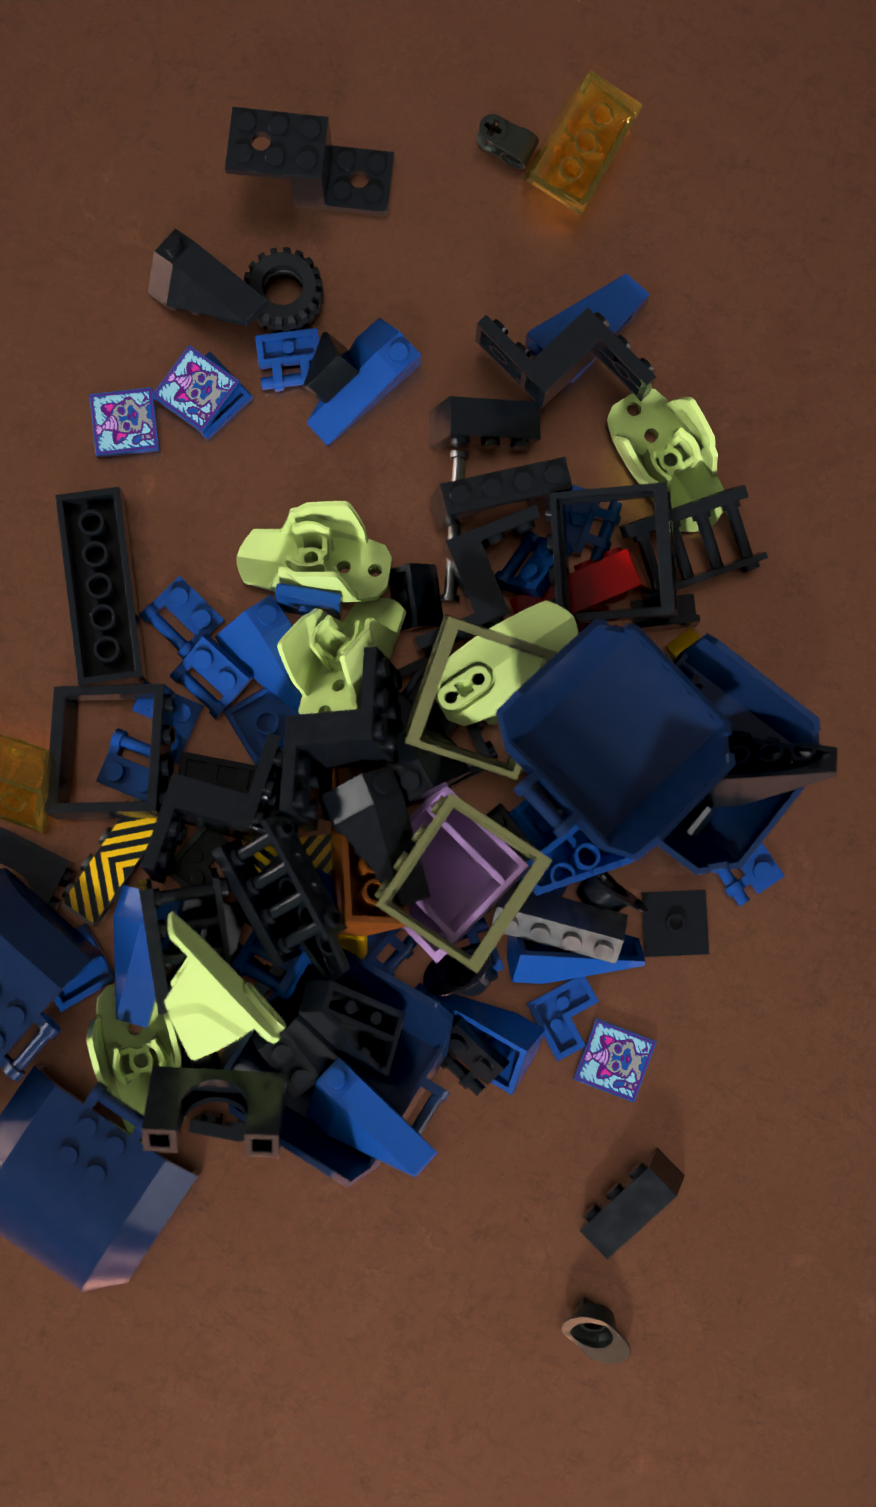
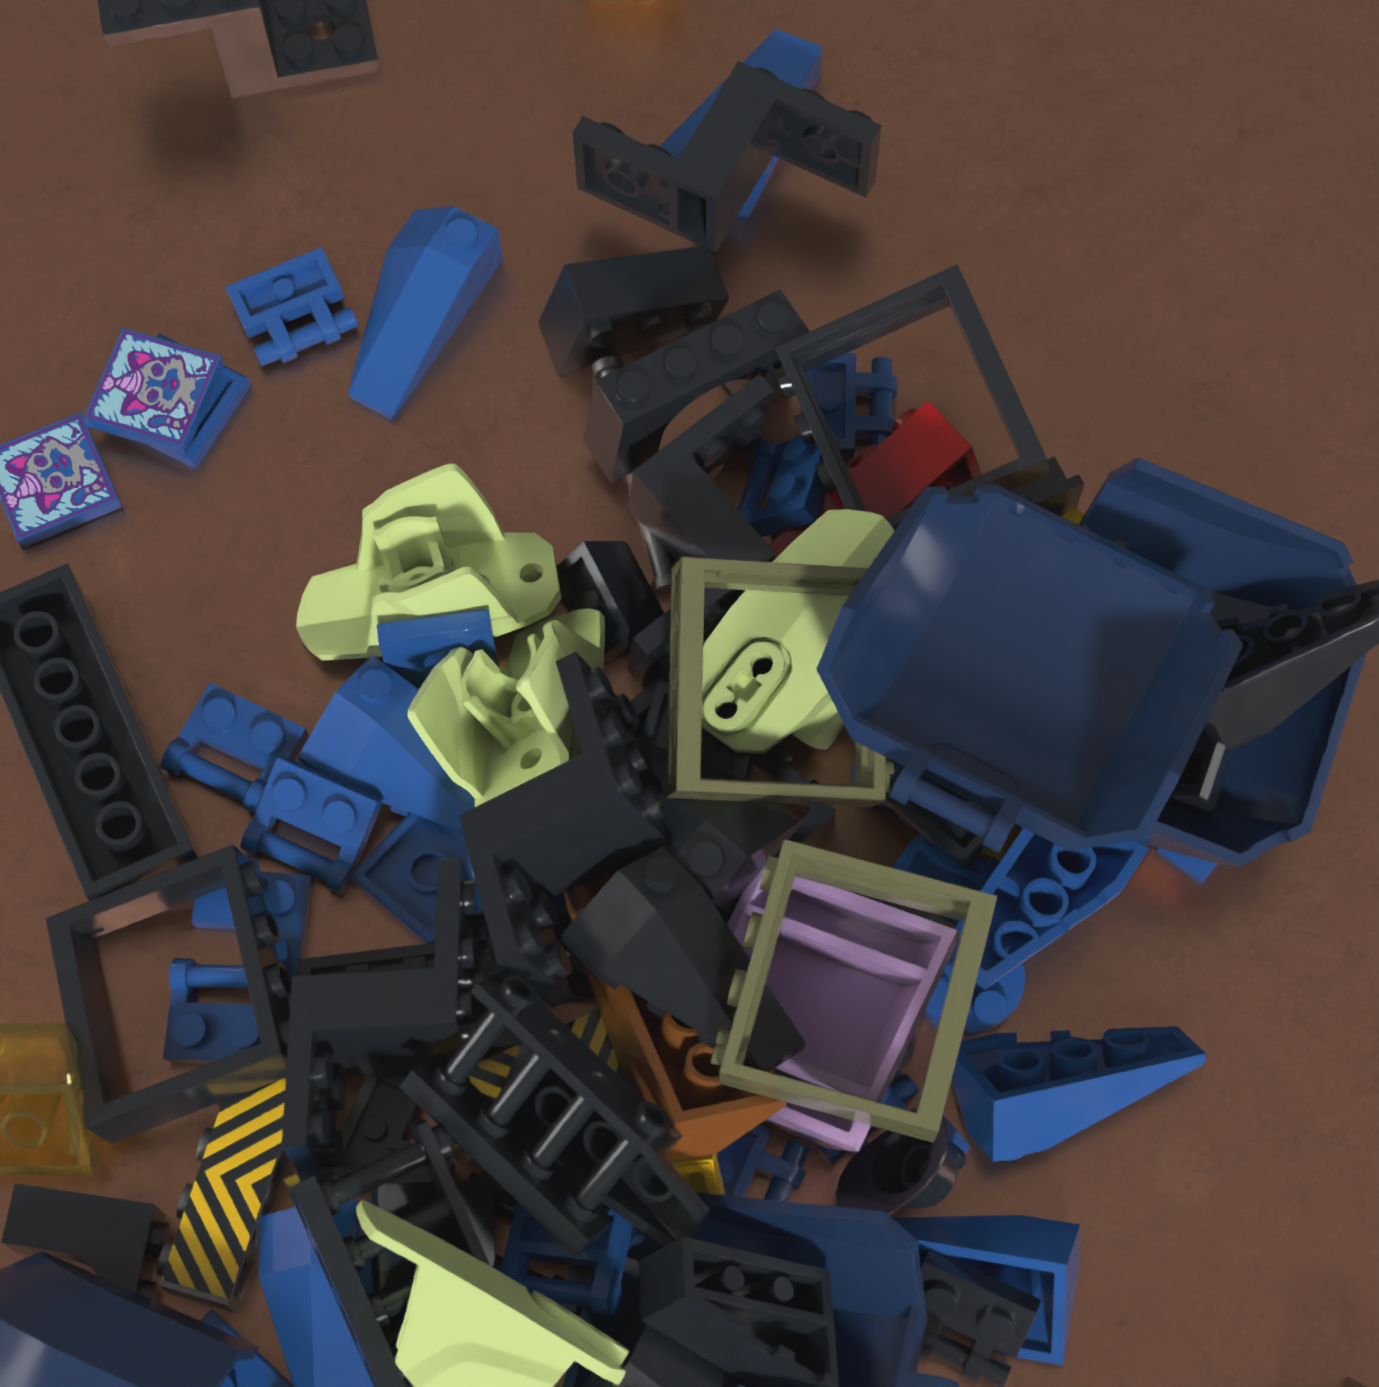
camera: 15 degrees left, 15 degrees down
black wedge [148,228,269,326] -> none
black tyre [244,247,324,333] -> none
black slope [303,332,359,403] -> none
flat silver brick [490,884,628,964] -> none
blue plate [526,977,599,1062] -> none
tile [573,1018,657,1102] -> none
black piece [577,872,648,913] -> none
yellowish green piece [606,389,724,532] -> none
black fence [619,485,768,603] -> none
black plate [640,890,709,957] -> none
blue plate [711,843,785,907] -> none

